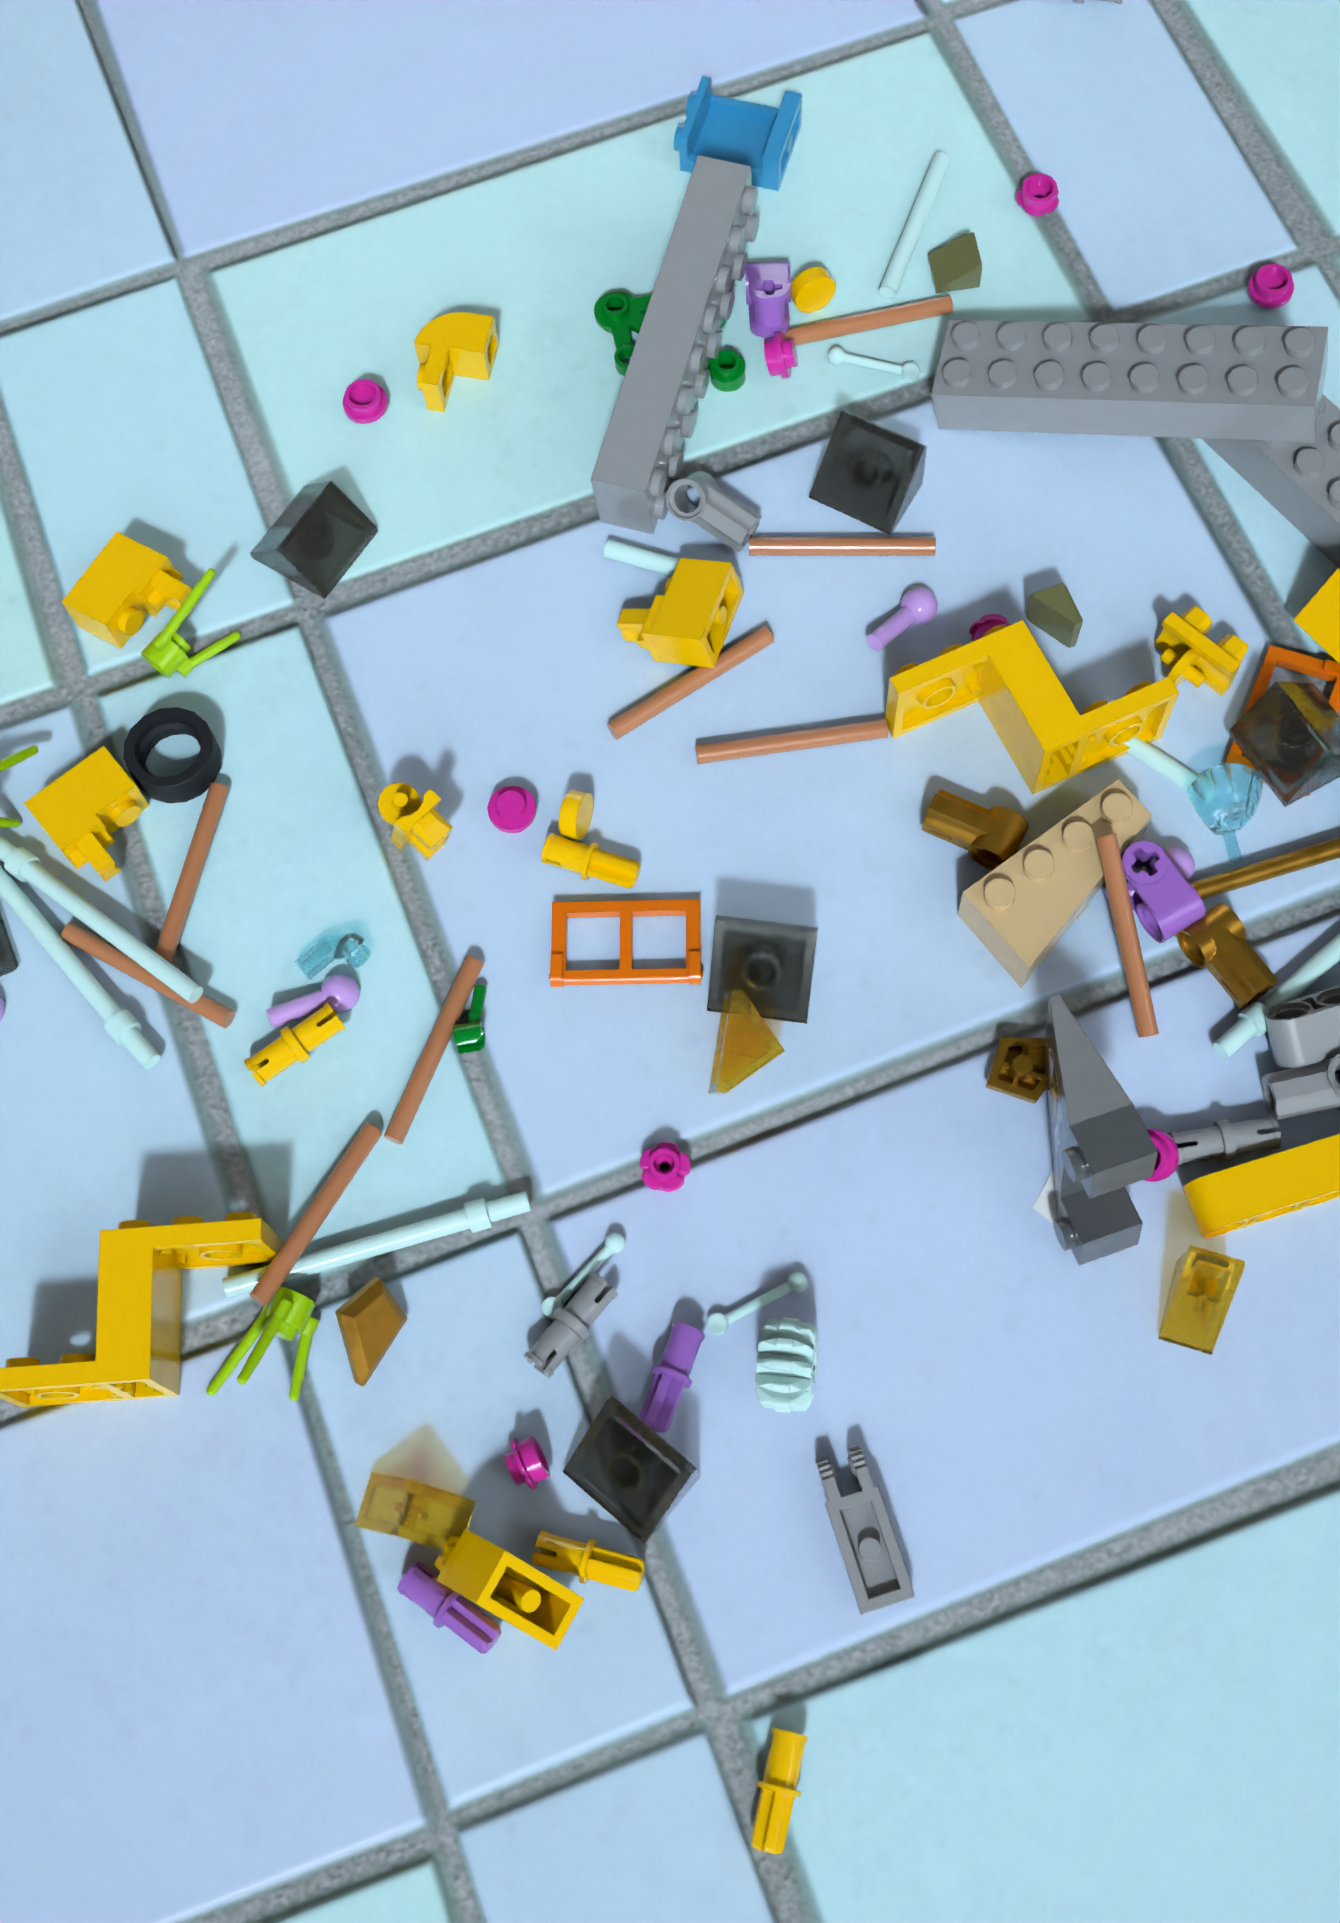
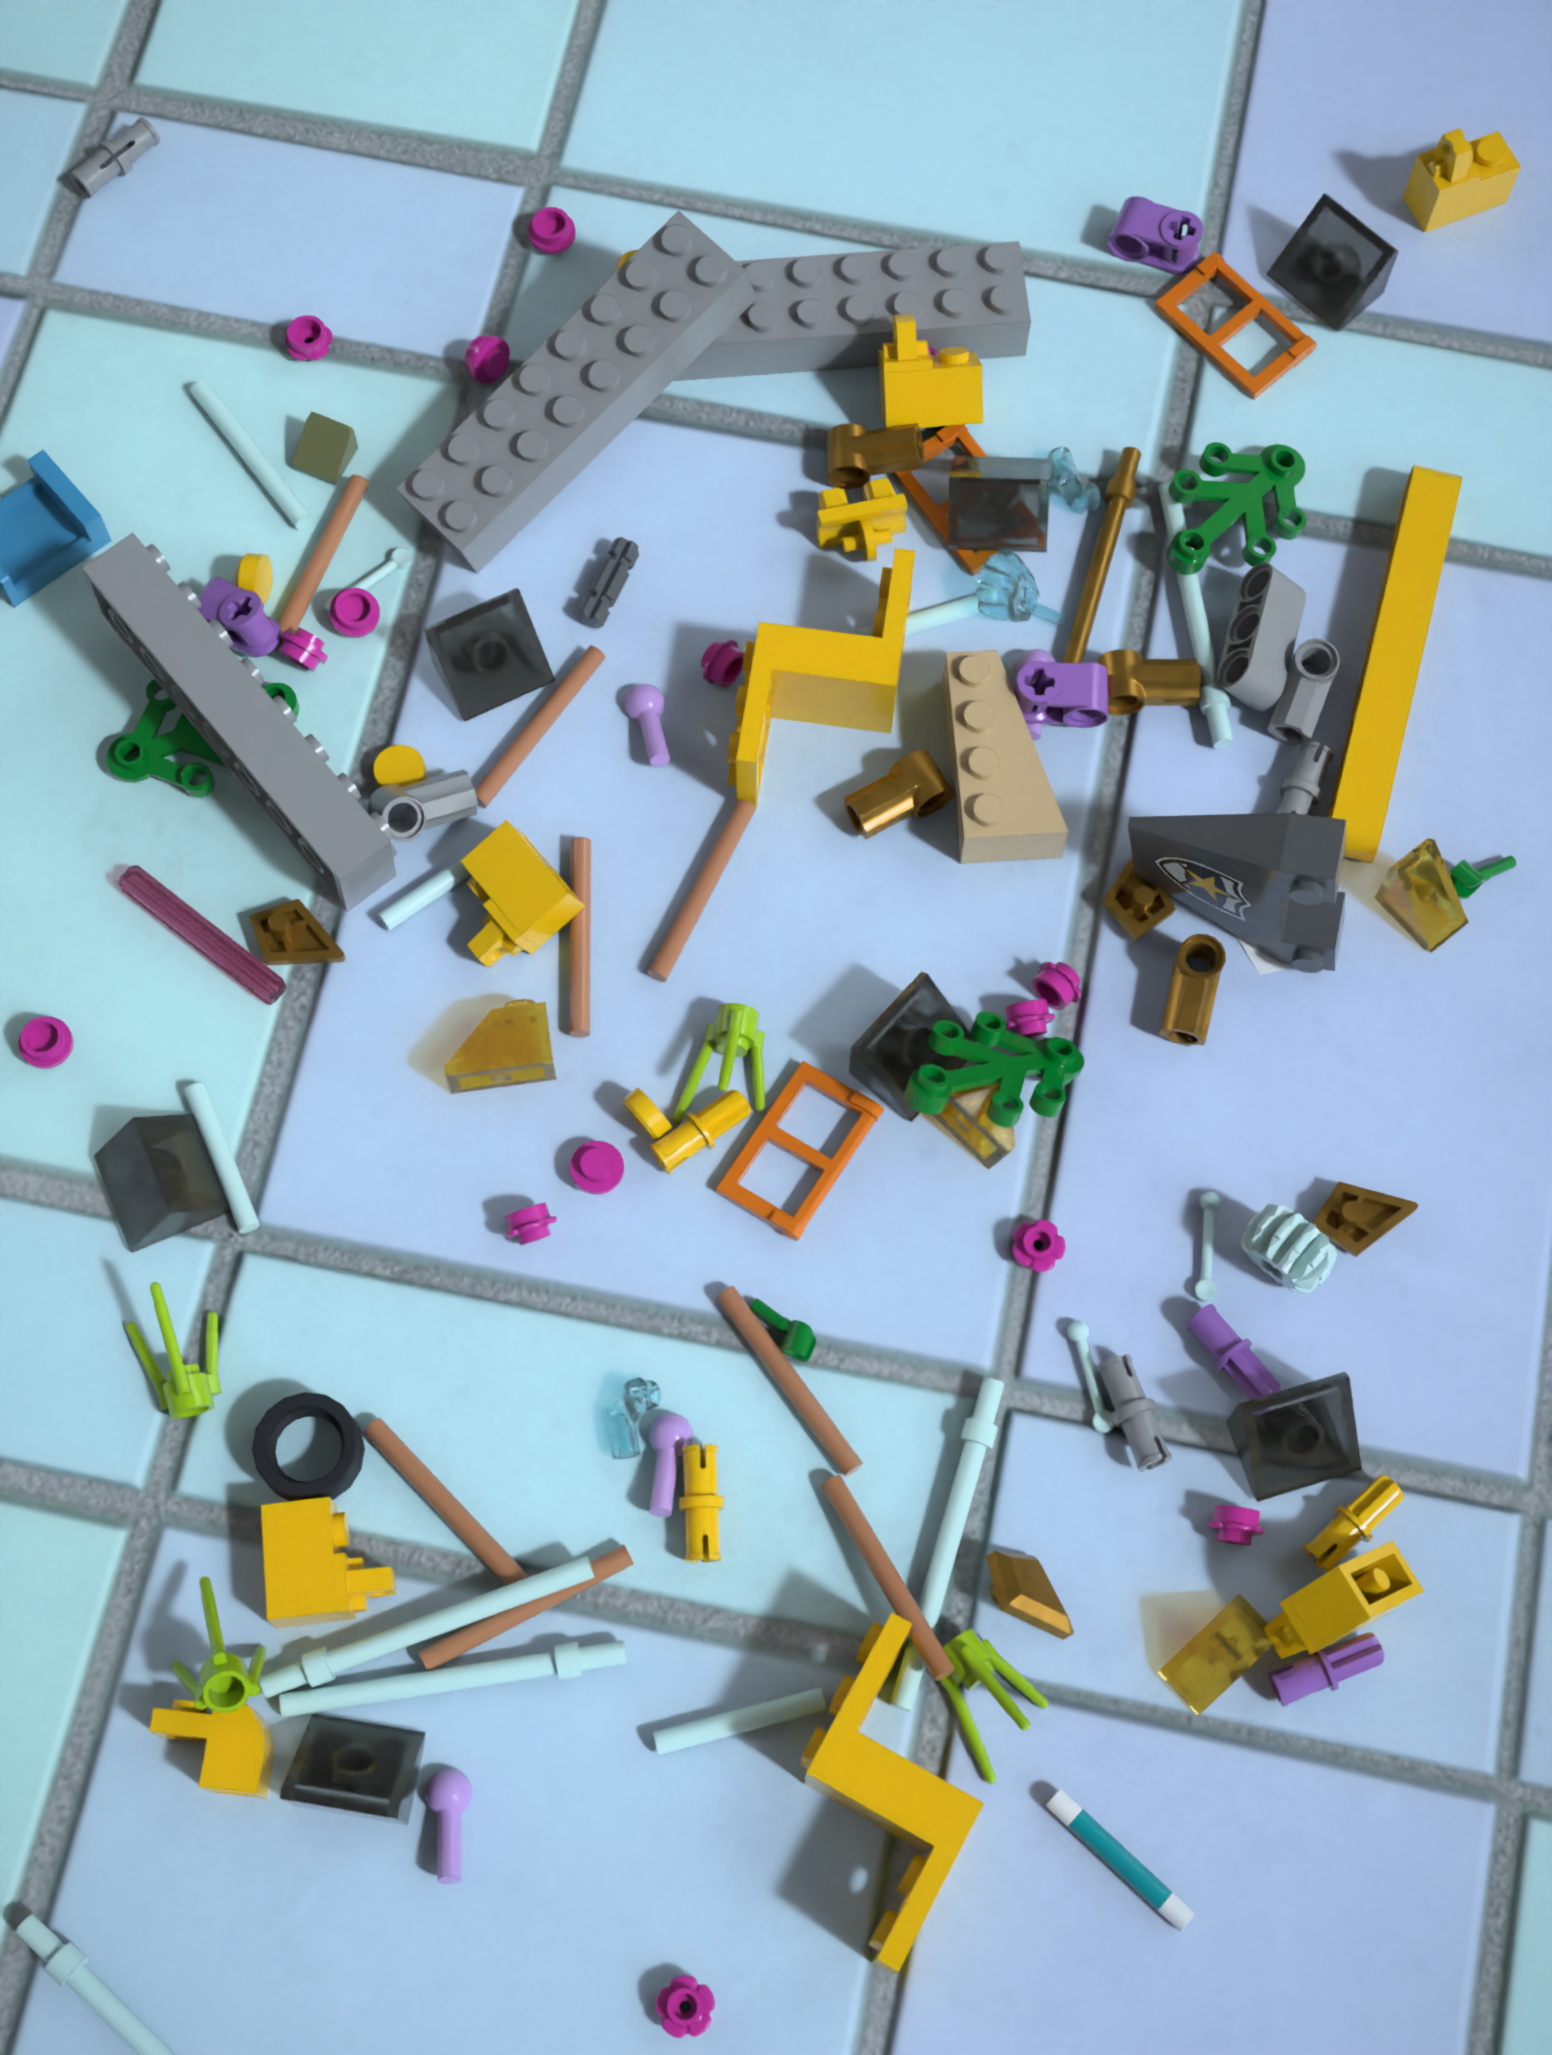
camera: 65 degrees left, 0 degrees up
yellow hinge [62,531,198,649] -> none
yellow hips [377,782,453,861] -> none
yellow brick [414,312,499,412] -> none
light grey hinge [815,1446,915,1615] -> none
olive slope [1025,583,1083,648] -> none
nougat bar [1096,833,1159,1038] -> none
none -> clear pink axle [118,865,286,1005]
none -> light aqua bar [184,1082,260,1234]
none -> pearl gold piece [249,899,346,965]
none -> dark pink plate [329,588,380,638]
none -> yellow tile [373,745,427,788]
none -> clear yellow slope [444,999,557,1094]
none -> dark pink plate [464,335,510,384]
none -> dark pink plate [504,1202,557,1246]
none -> dark grey axle [579,537,639,628]
none -> light aqua bar [653,1687,827,1755]
none -> lime plant [672,1003,765,1124]
none -> pearl gold piece [827,423,925,489]
none -> green plant [904,1011,1084,1127]
none -> dark pink plate [1005,999,1055,1038]
none -> dark pink plate [1032,962,1081,1010]
none -> teal bar [1045,1788,1195,1931]
none -> pearl gold piece [1159,934,1226,1046]
none -> pearl gold piece [1312,1182,1418,1257]
none -> green hand [1444,855,1516,899]

